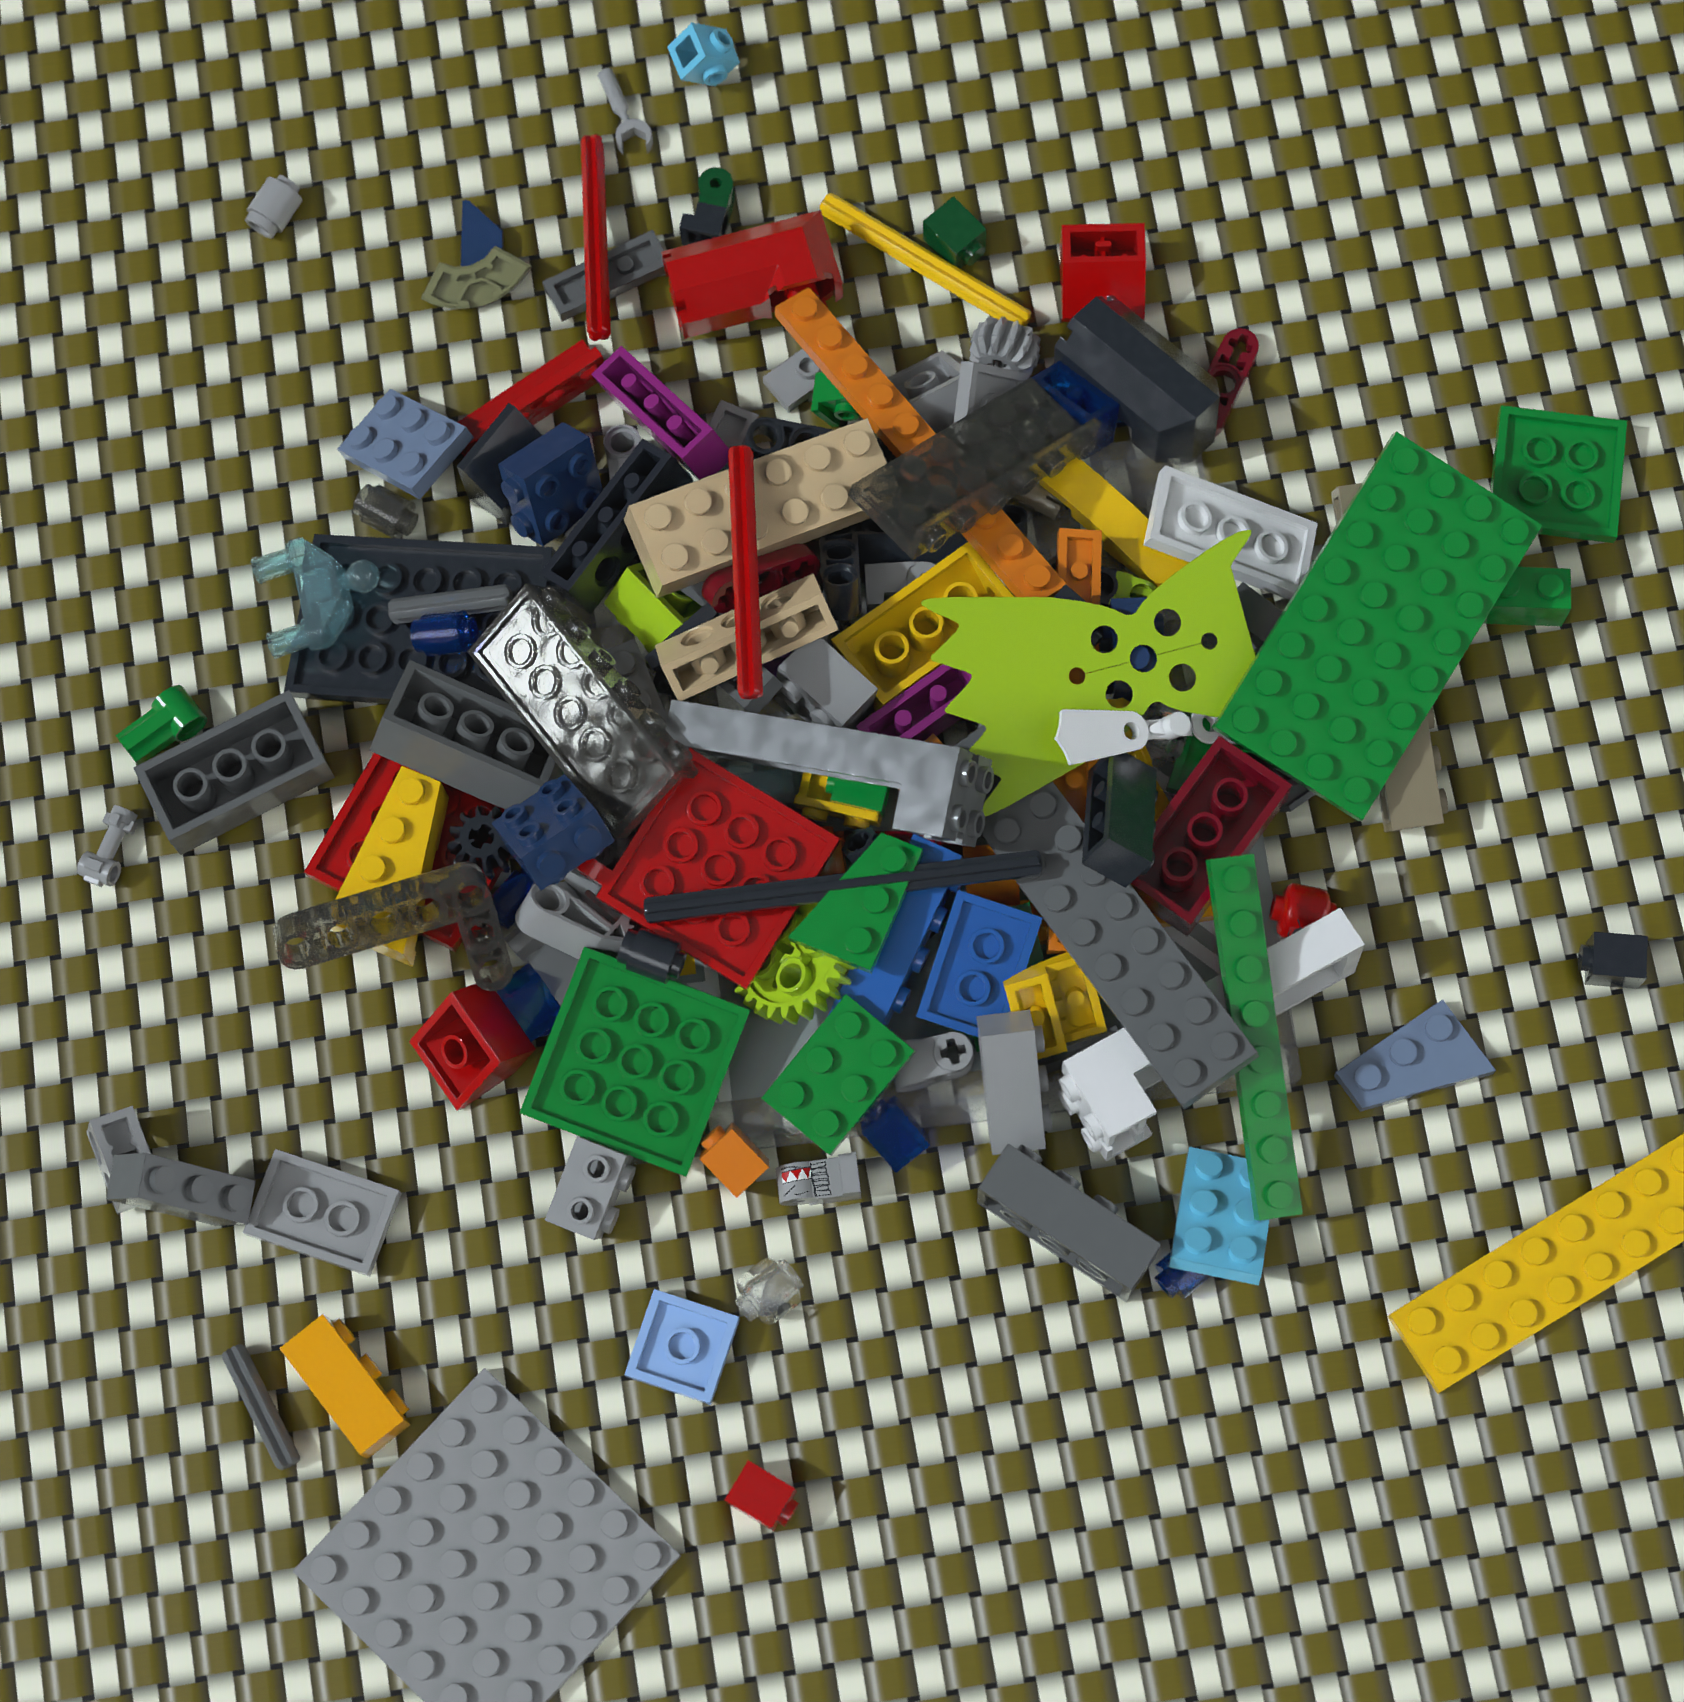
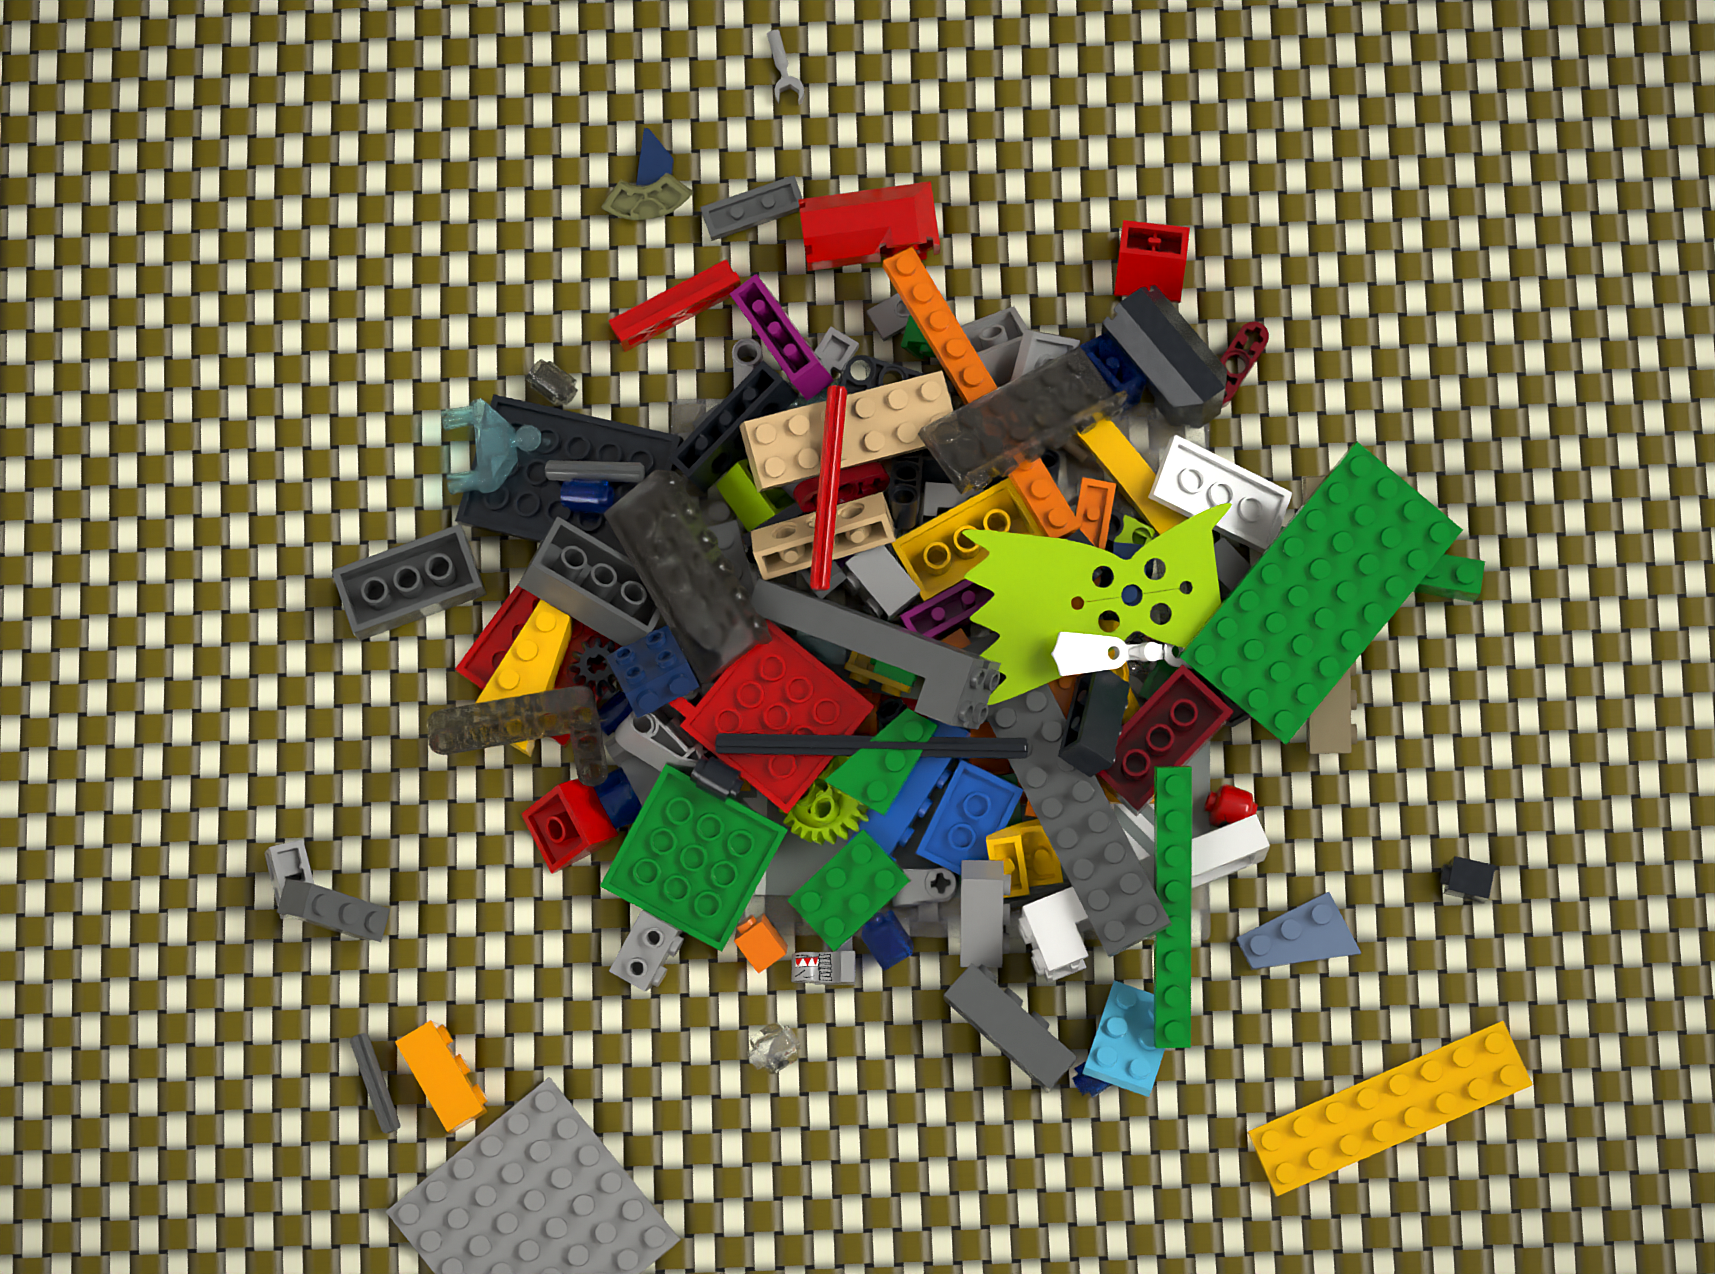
camera: 10 degrees right, 5 degrees up
light grey bar [77,805,138,887] -> none
green piece [115,685,207,765] -> none
light grey plate [243,1149,402,1277] -> none
light grey brick [245,175,302,239] -> none
sand blue plate [337,388,474,499] -> none
black slope [457,403,542,526] -> none
dark blue brick [498,422,603,546] -> none
red axle [581,134,611,341] -> none
light blue plate [624,1289,740,1405] -> none
medium azure brick [667,23,740,86] -> none
leg [679,167,735,246] -> none
red brick [725,1460,799,1532] -> none
yellow axle [819,193,1031,326] -> none
dark green brick [923,196,987,269] -> none
light grey gear [969,316,1041,375] -> none
green plate [1491,405,1627,543] -> none

